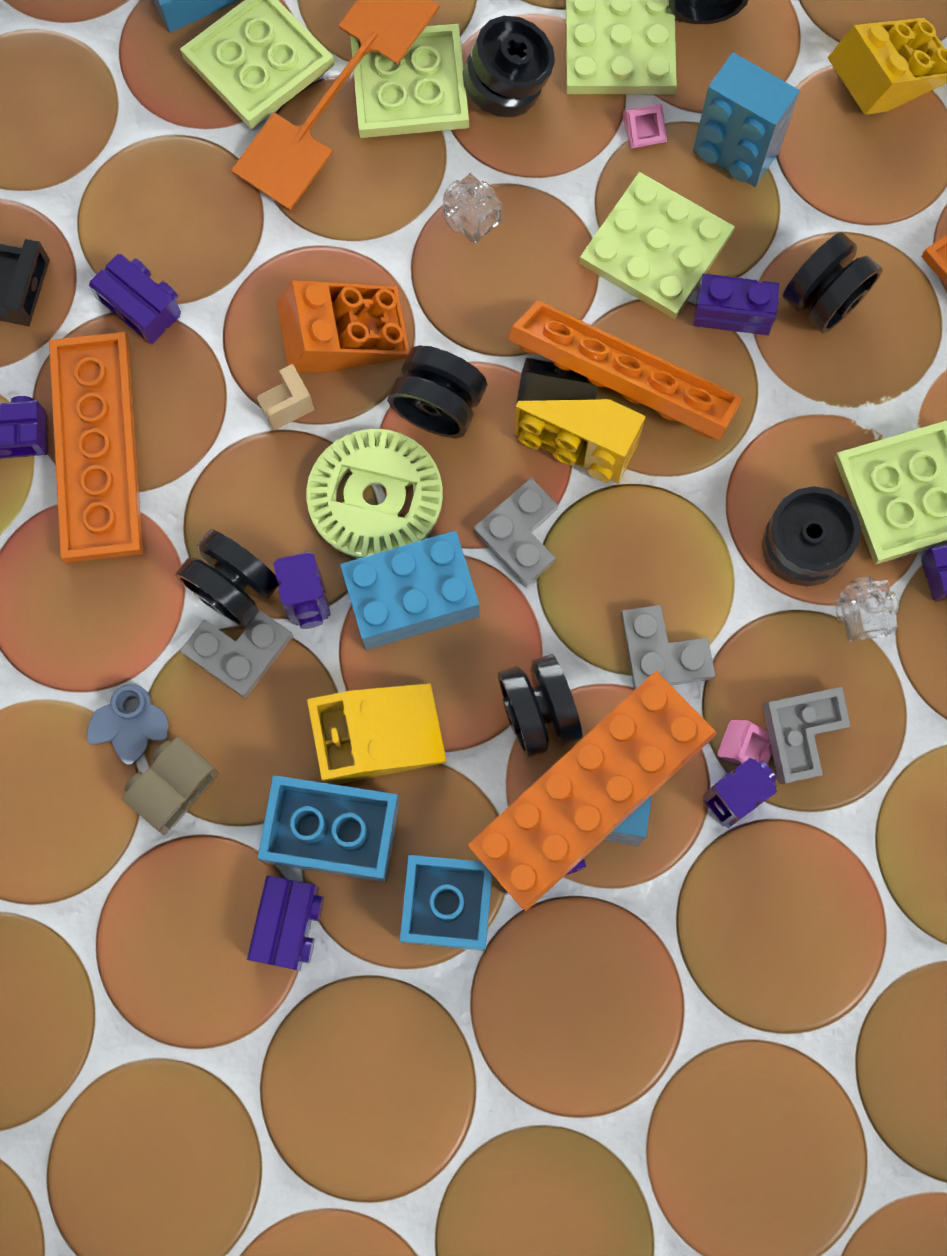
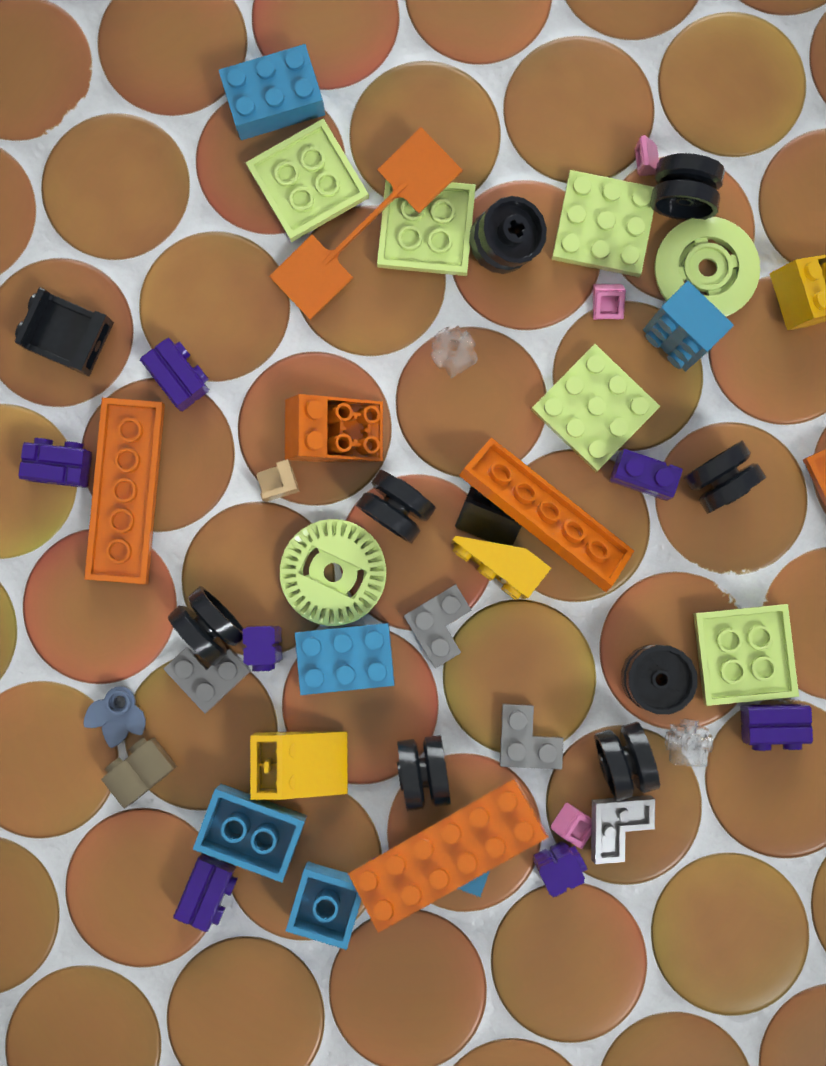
camera: 10 degrees right, 10 degrees up
none -> black wheel [594,721,660,801]
none -> yellowish green piece [654,217,760,317]

